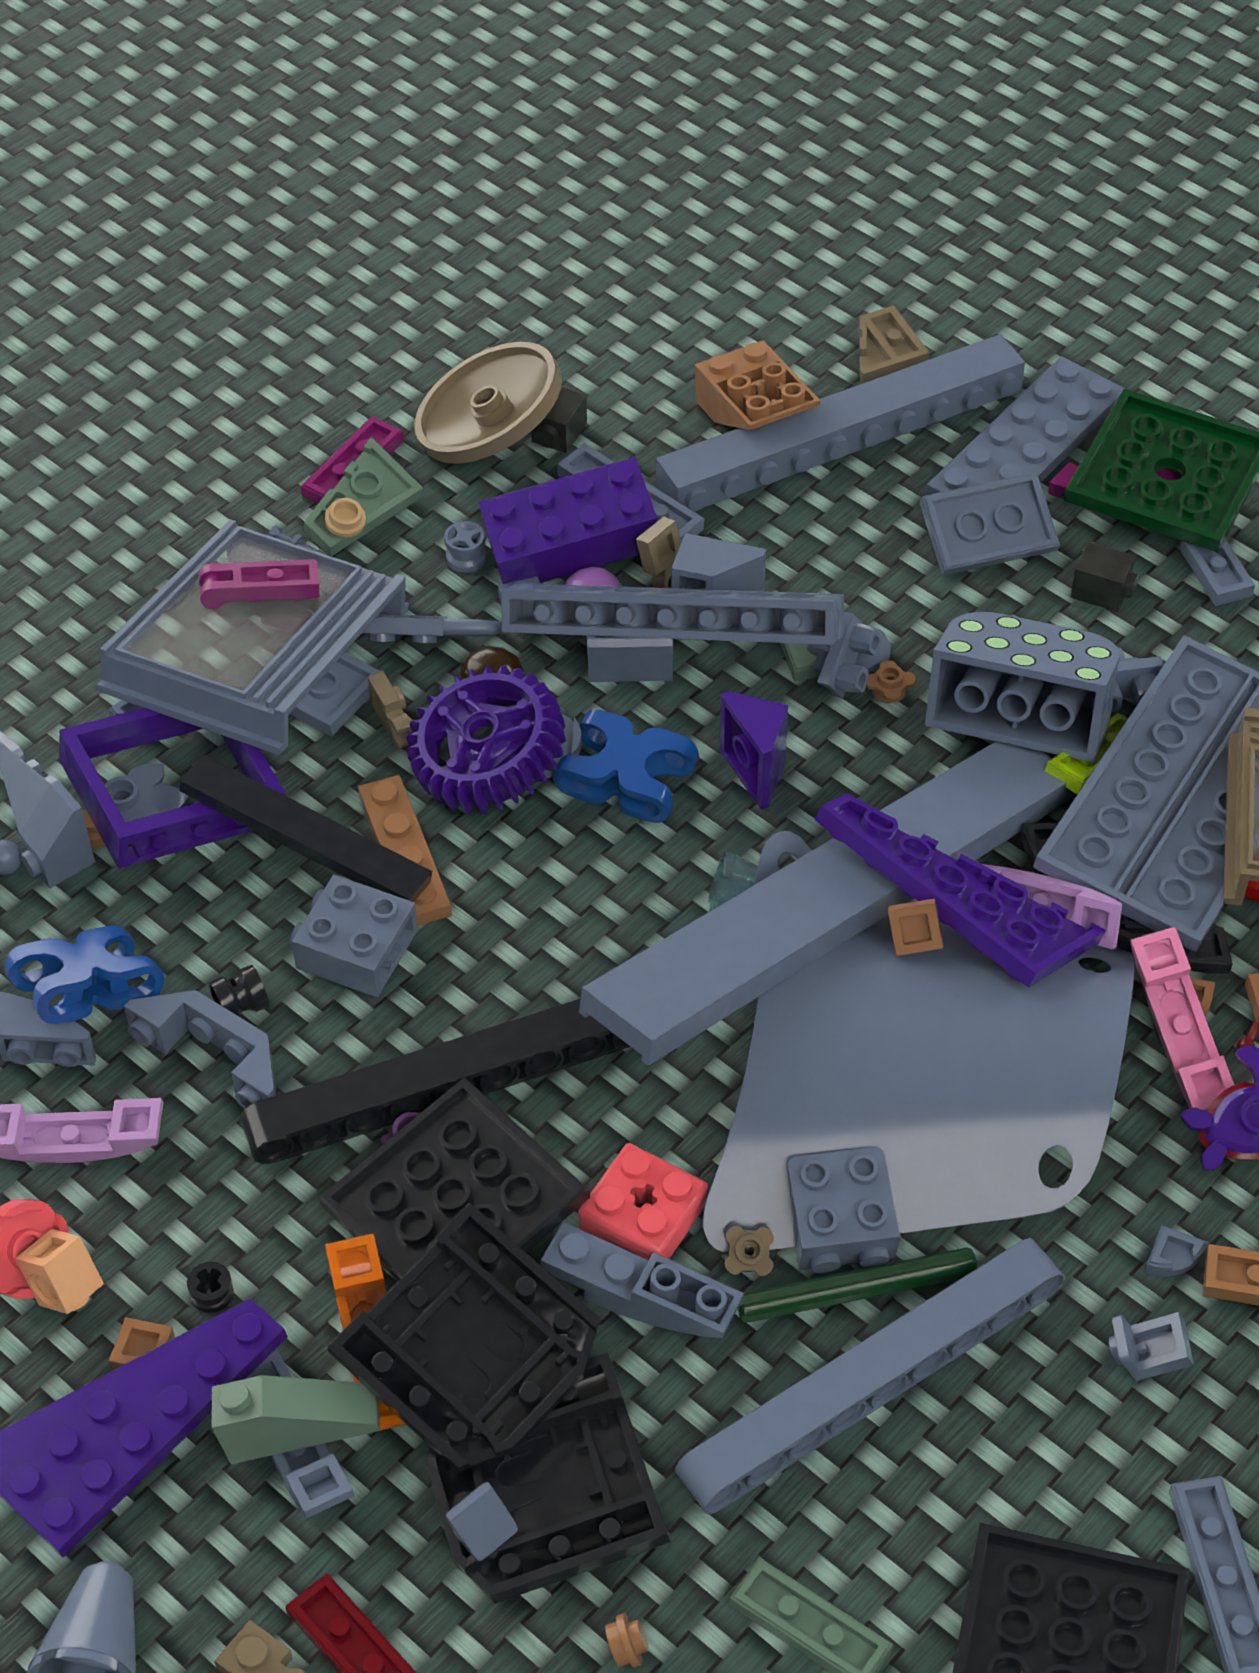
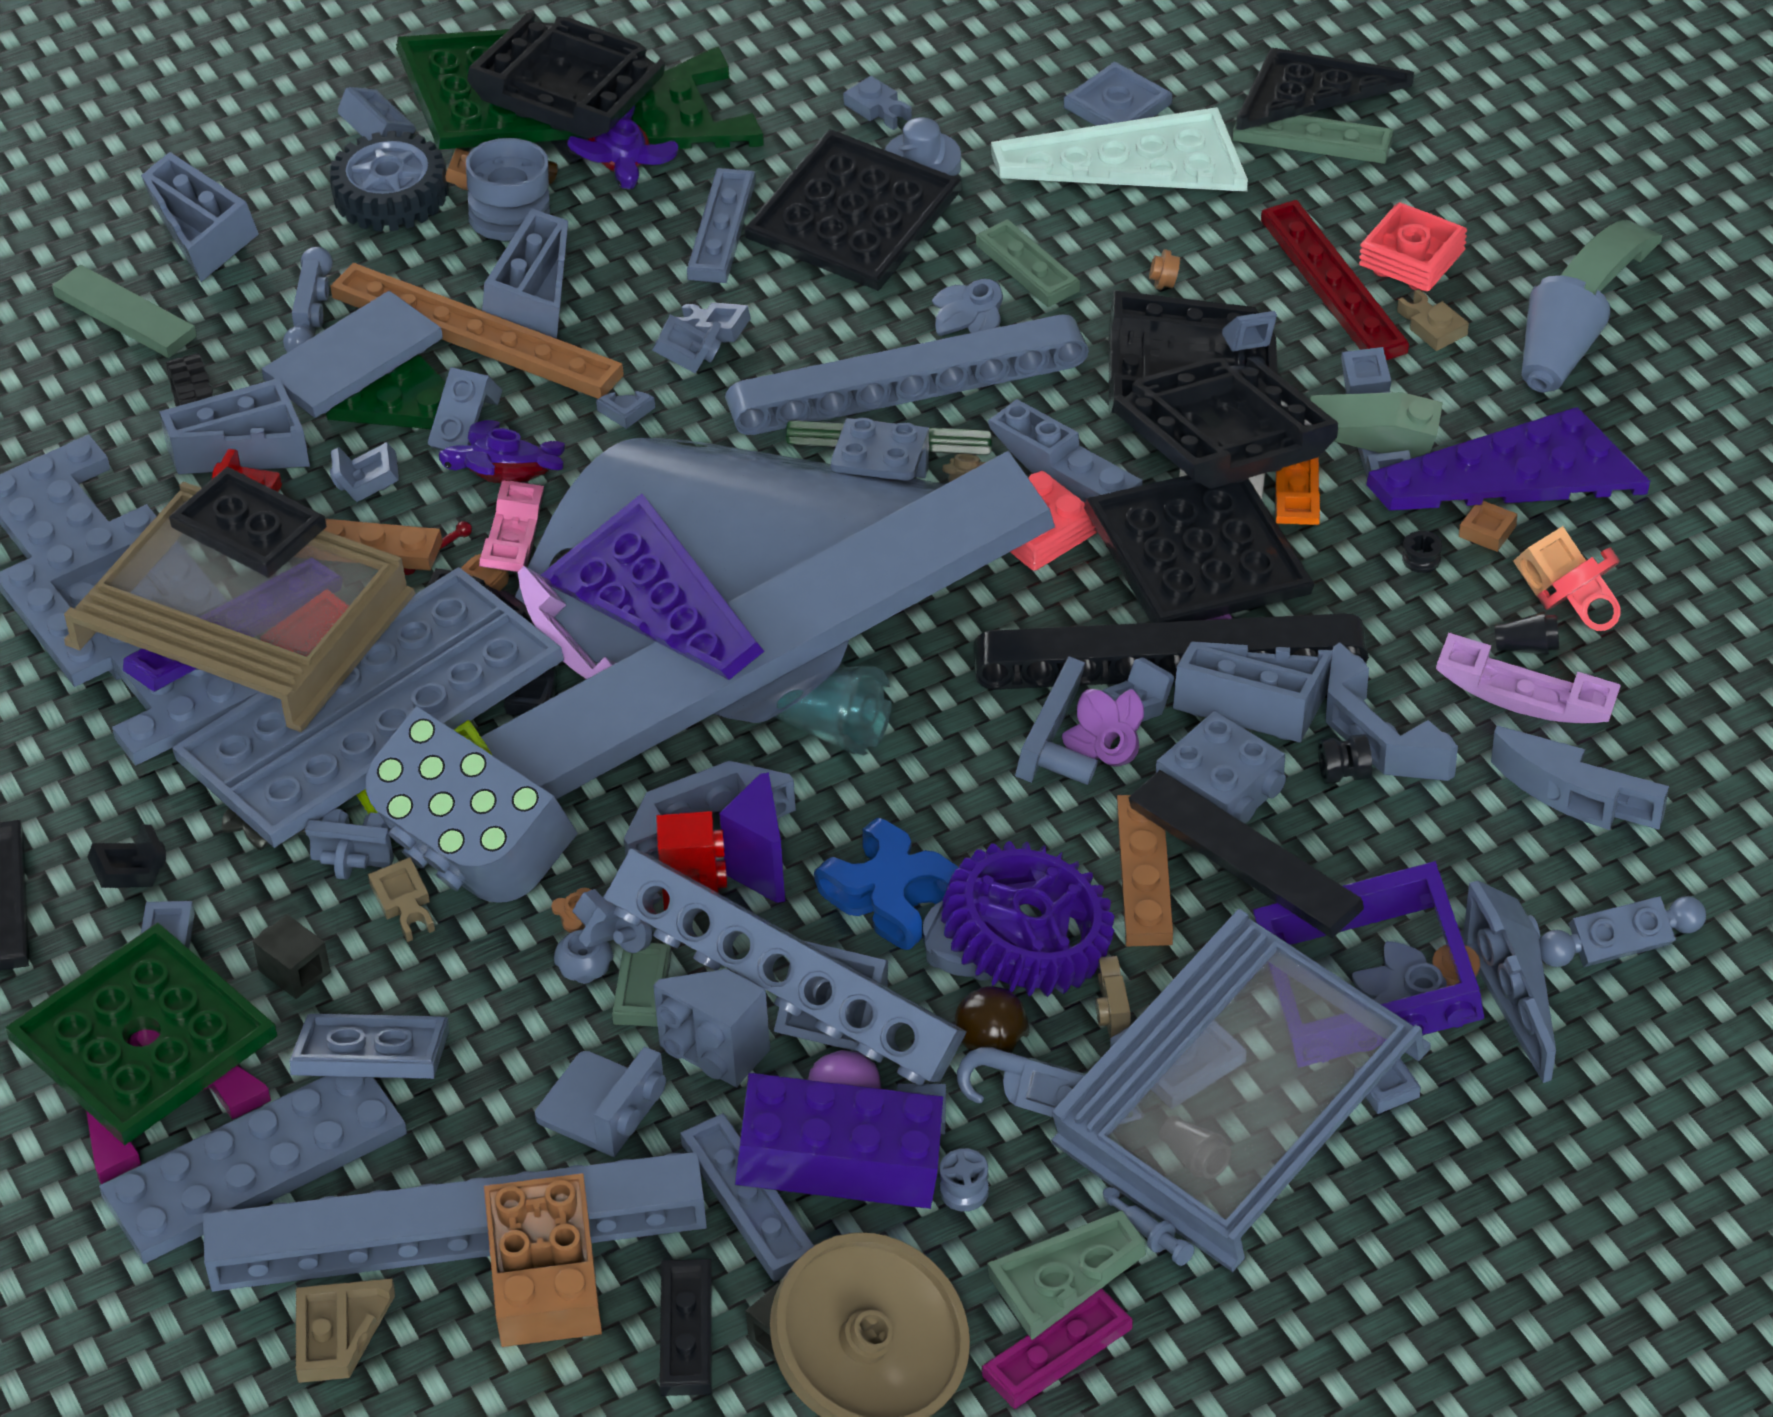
camera: 160 degrees left, 5 degrees down
blue piece [4,925,164,1024] -> none
magenta plate [198,559,320,609] -> none
tan plate [325,498,366,537] -> none
dark tan plate [636,516,681,588] -> none
medium nougat tile [888,898,944,956] -> none
none -> sand blue bracket [535,1046,666,1157]
none -> sand blue slope [624,761,796,860]
none -> red brick [656,811,727,911]
none -> black tile [660,1259,712,1396]
none -> sand blue plate [676,302,751,343]
none -> sand blue plate [932,279,1003,336]
none -> sand blue piece [1015,656,1098,785]
none -> medium lavender plate [1062,689,1144,767]
none -> sand blue bracket [1102,657,1174,722]
none -> sand blue wedge [1173,642,1333,743]
none -> black cone [1495,611,1560,655]

